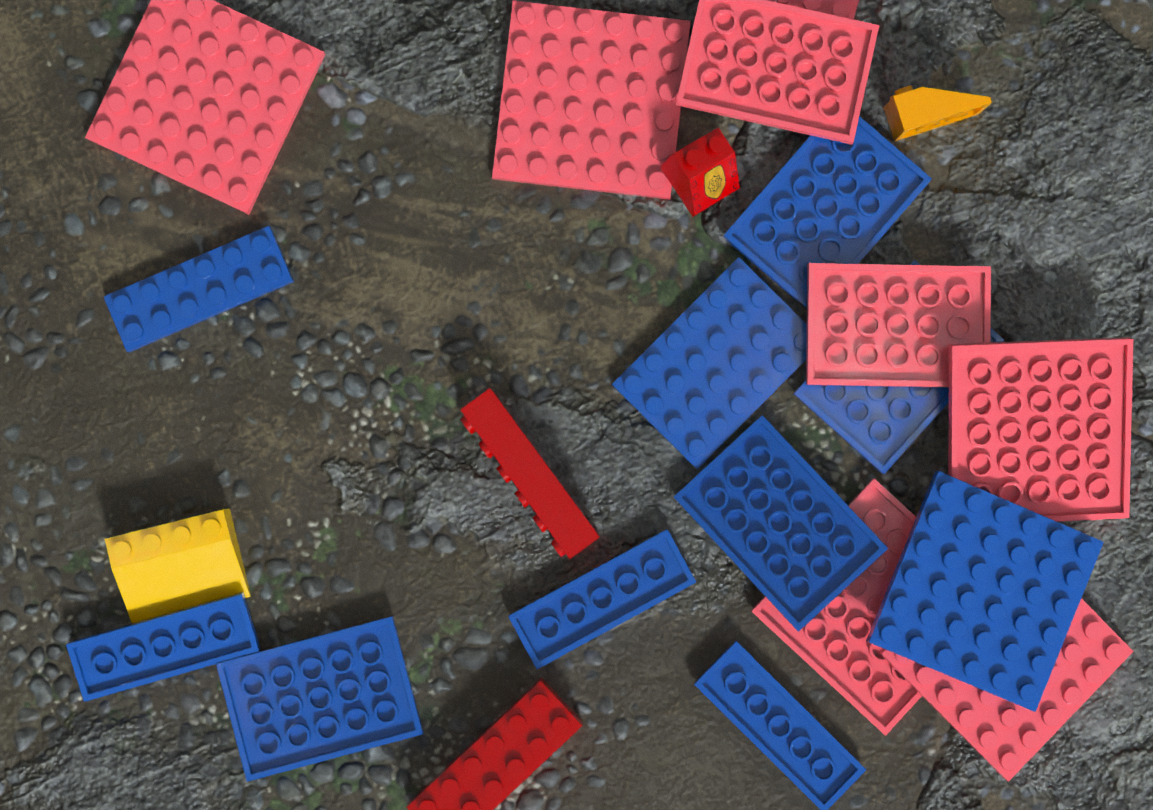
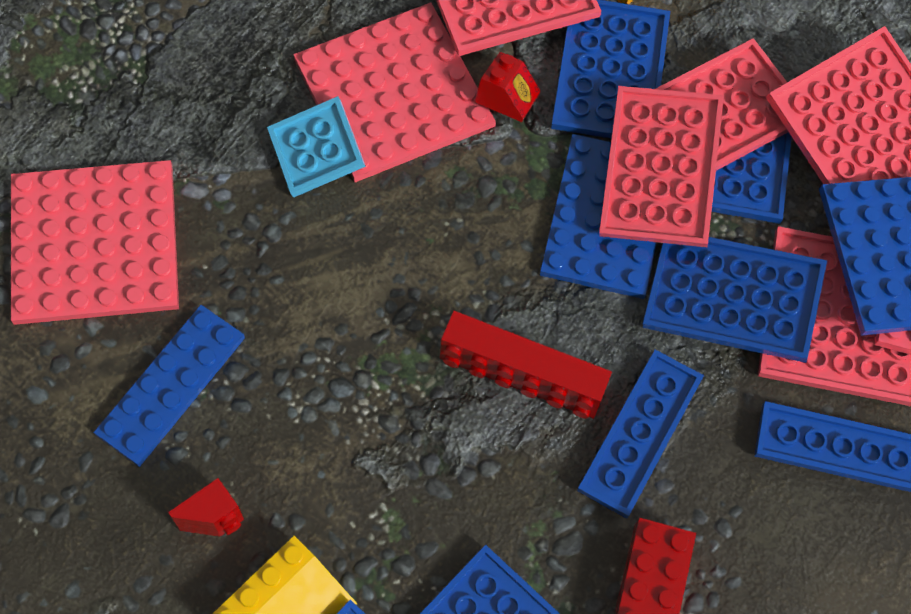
camera: 35 degrees left, 20 degrees down
none -> red slope [168,478,244,537]
none -> medium azure plate [267,96,366,197]
none -> coral plate [599,86,724,247]

